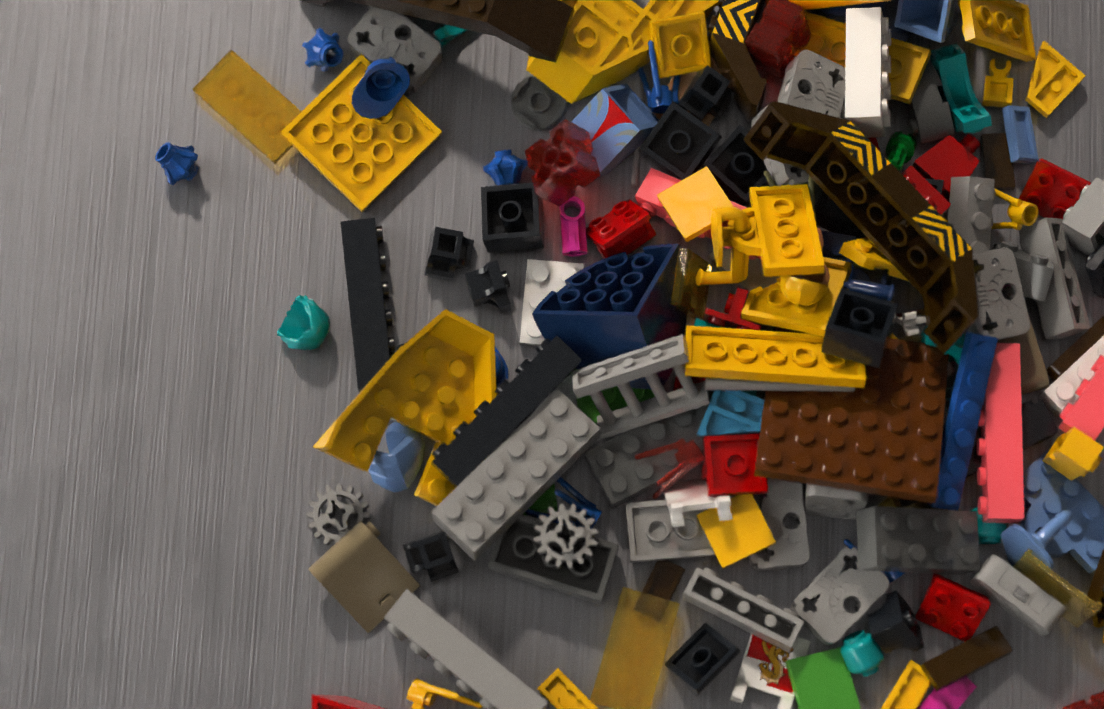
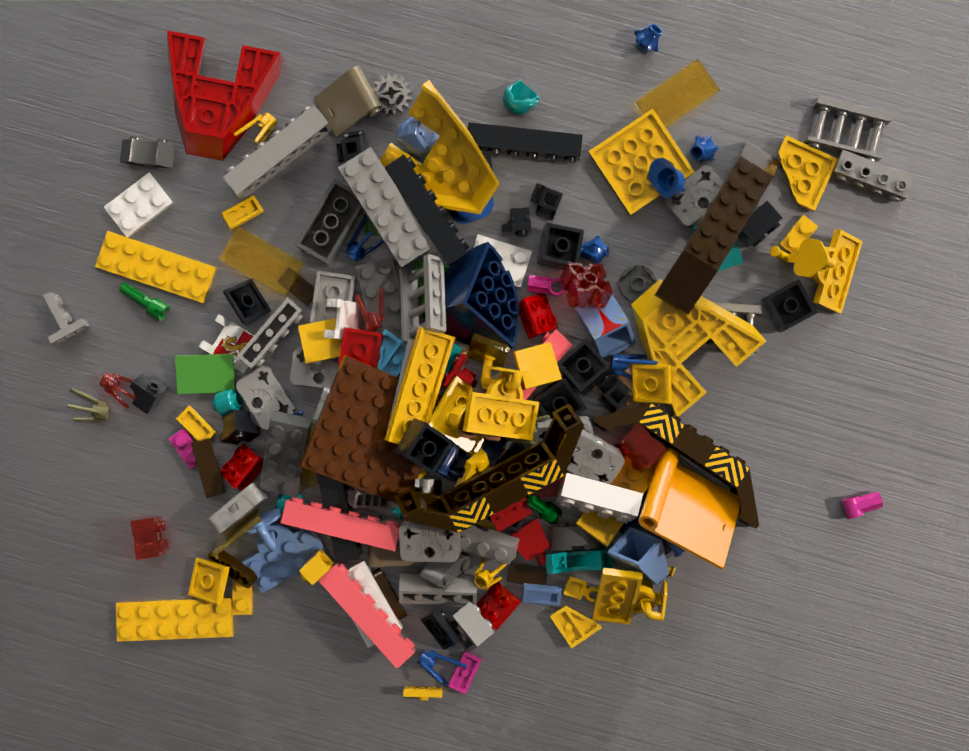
camera: 95 degrees right, 10 degrees up
light grey gear [534,503,598,569] -> none
blue plate [927,331,998,510] -> none

